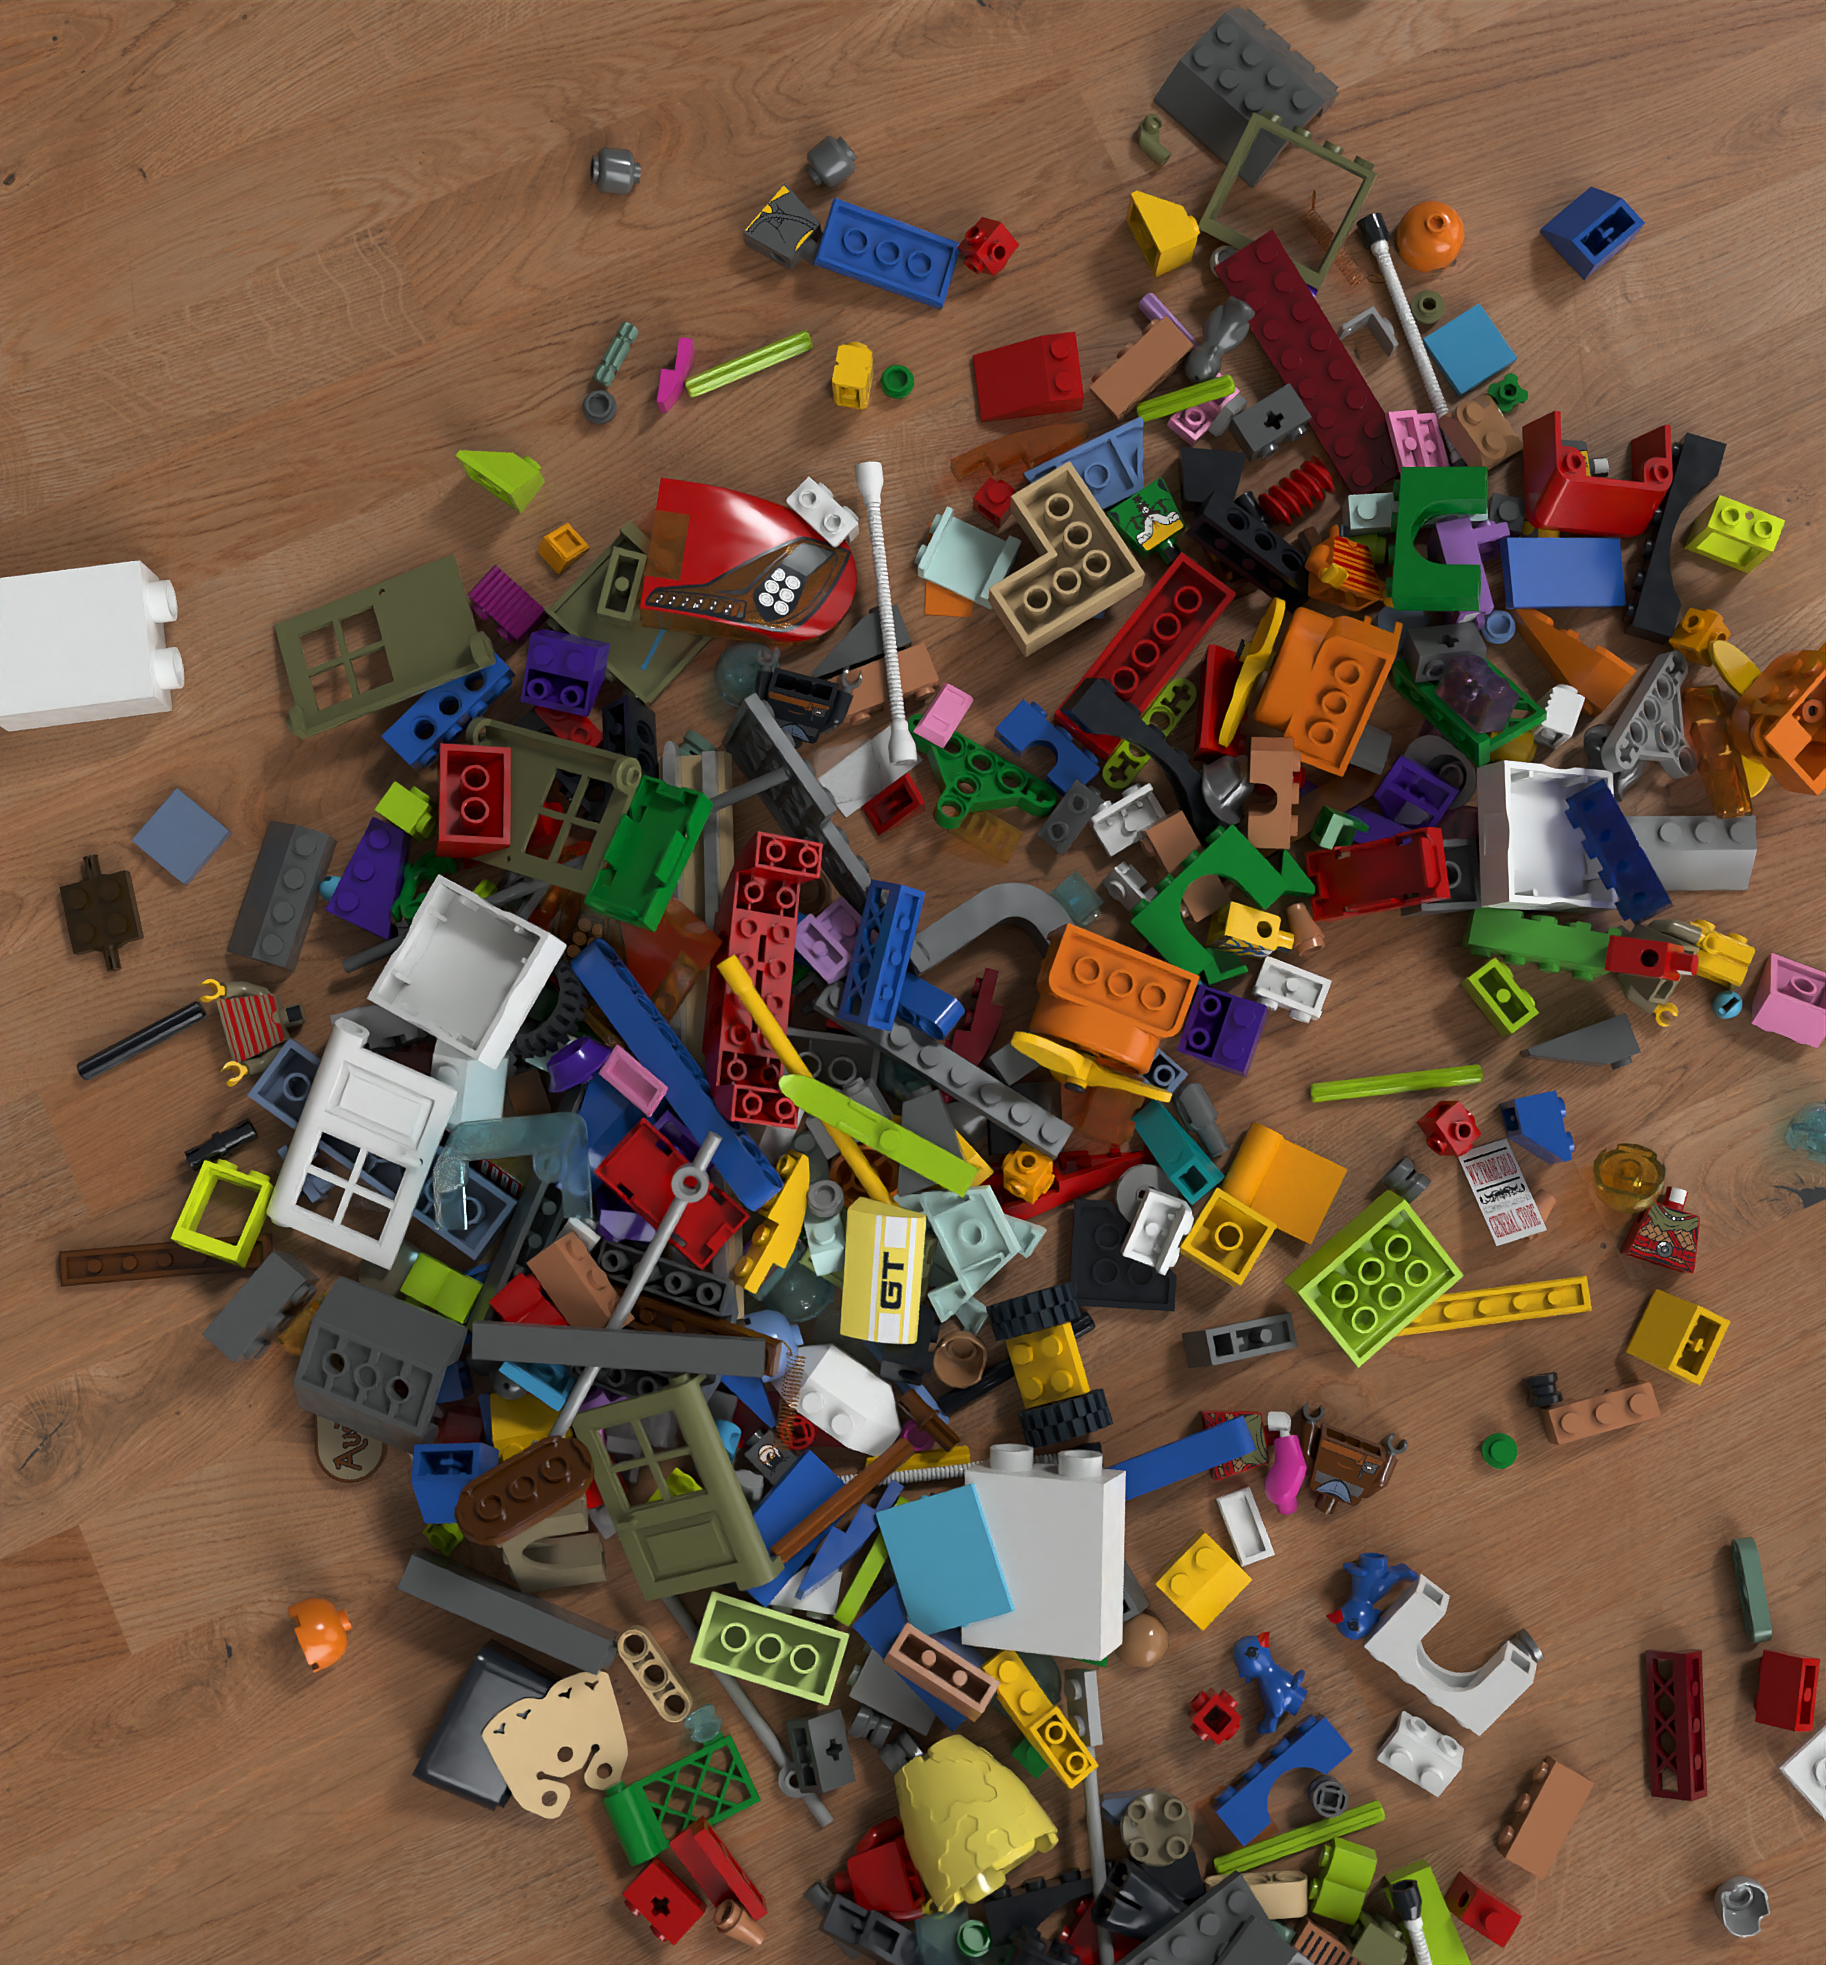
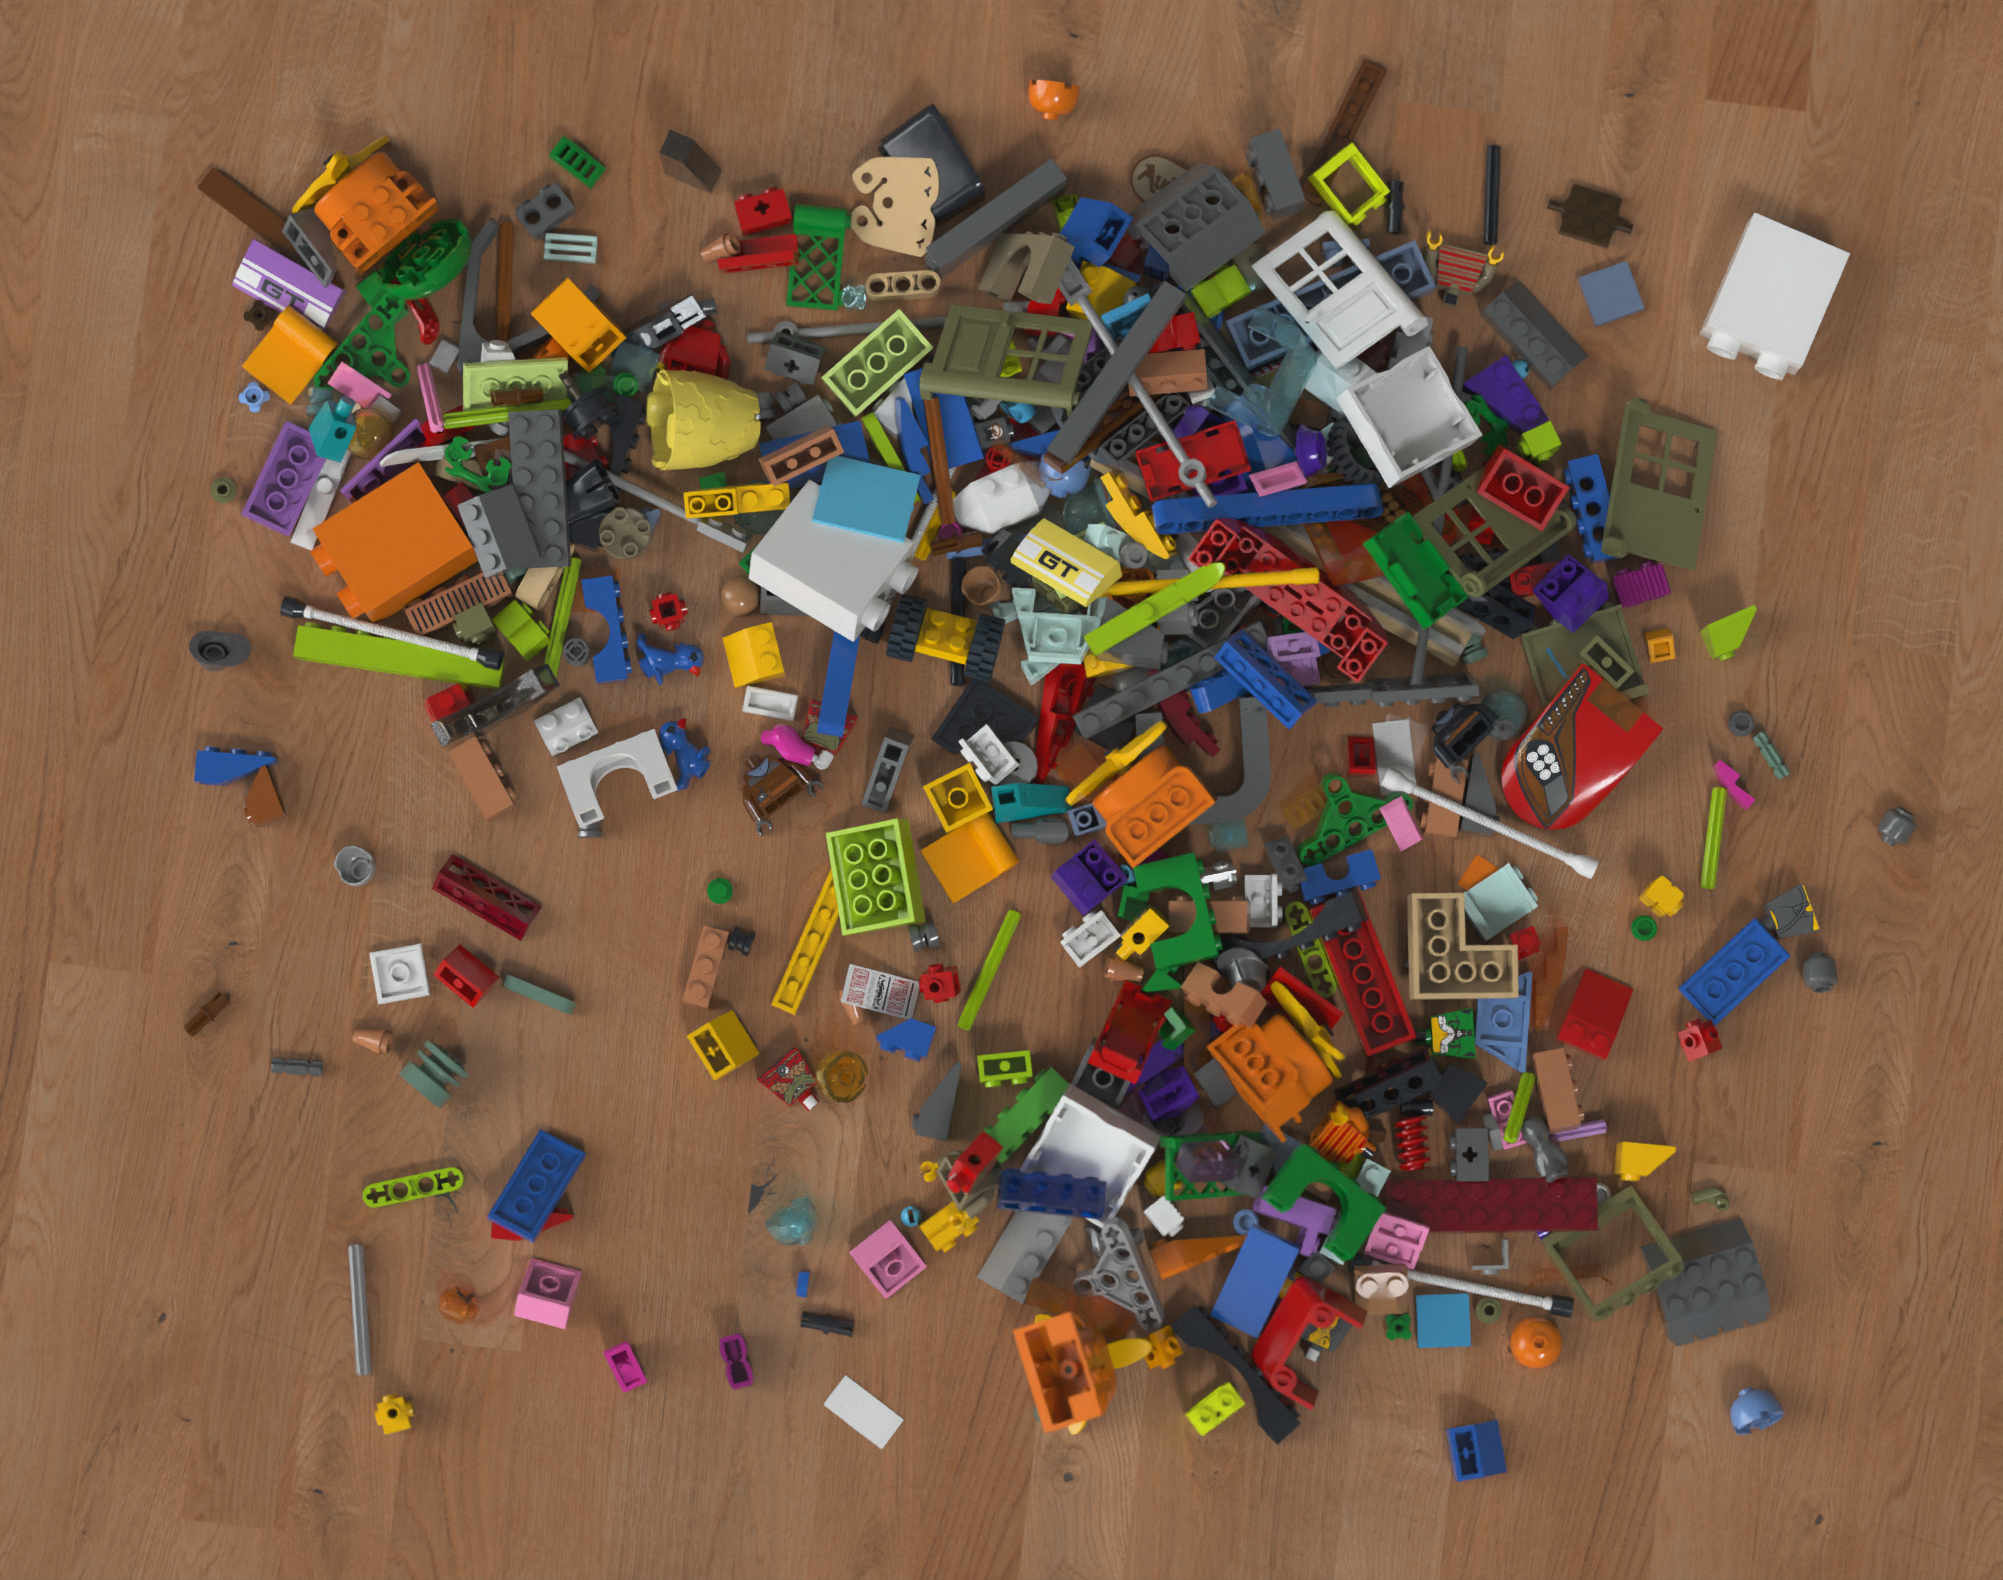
camera: 115 degrees right, 0 degrees up
reddish brown tile [454,1435,594,1546] -> none
white bracket [786,477,859,548] -> none
light orange brick [1001,1142,1055,1205] -> none
none -> clear smoke arch [430,663,560,747]

